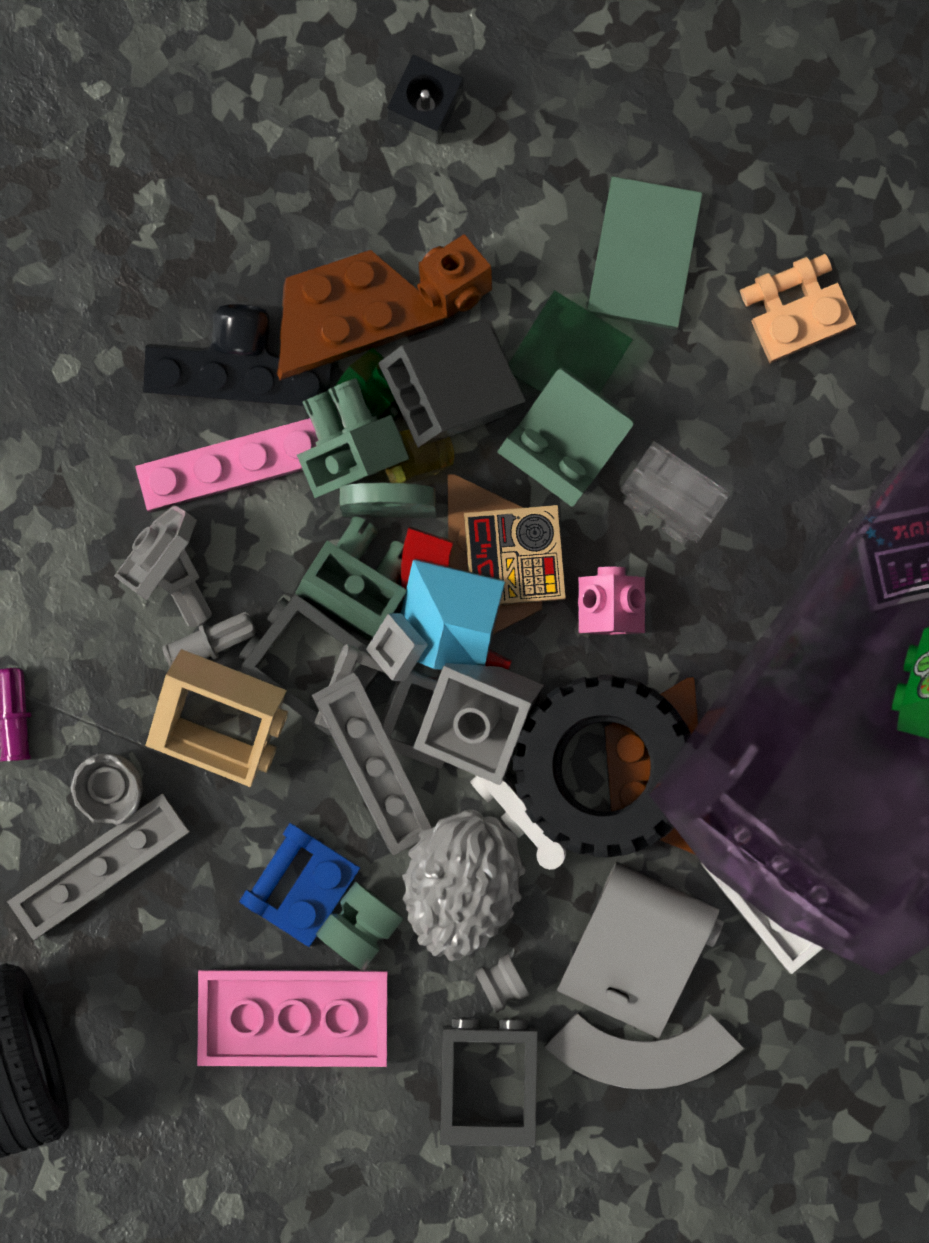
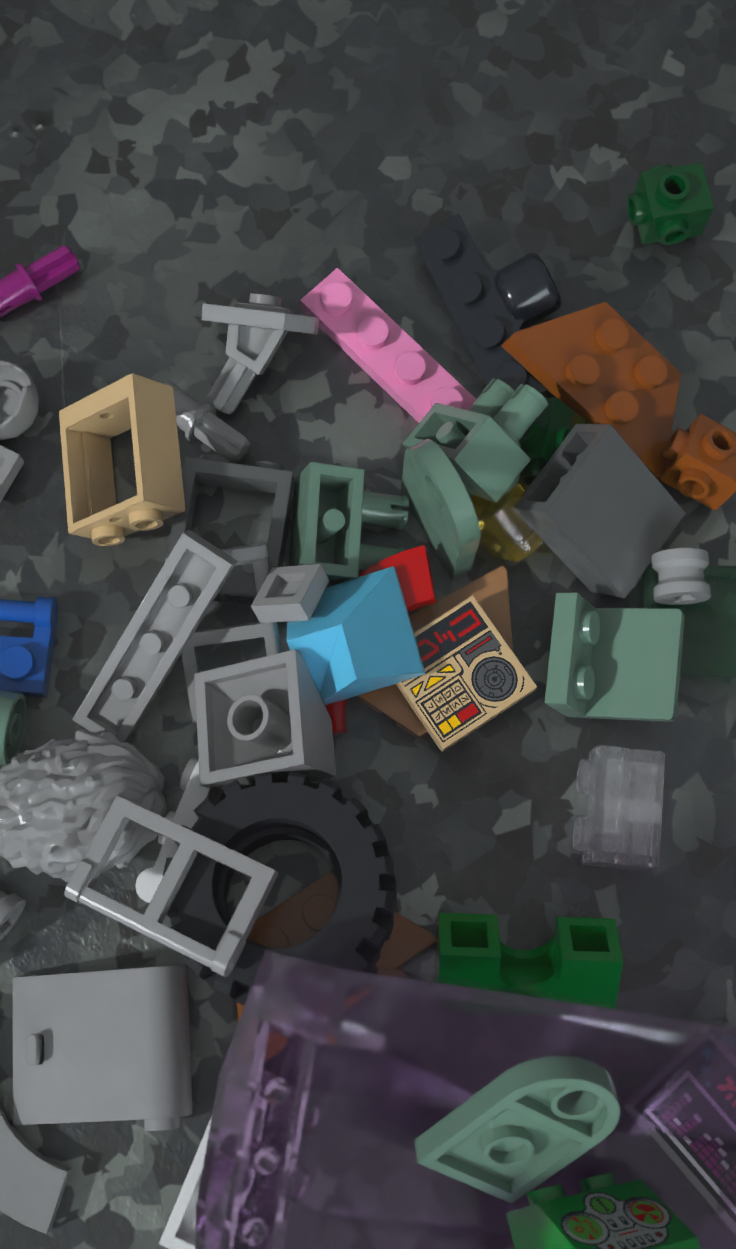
camera: 60 degrees right, 10 degrees down
bright pink brick [578,567,646,635] -> none
none -> light grey window [64,796,279,977]
none -> sand green tile [415,1056,620,1204]
none -> green arch [434,912,624,1013]
none -> dark green brick [627,162,714,245]
none -> light grey wheel [651,548,711,605]

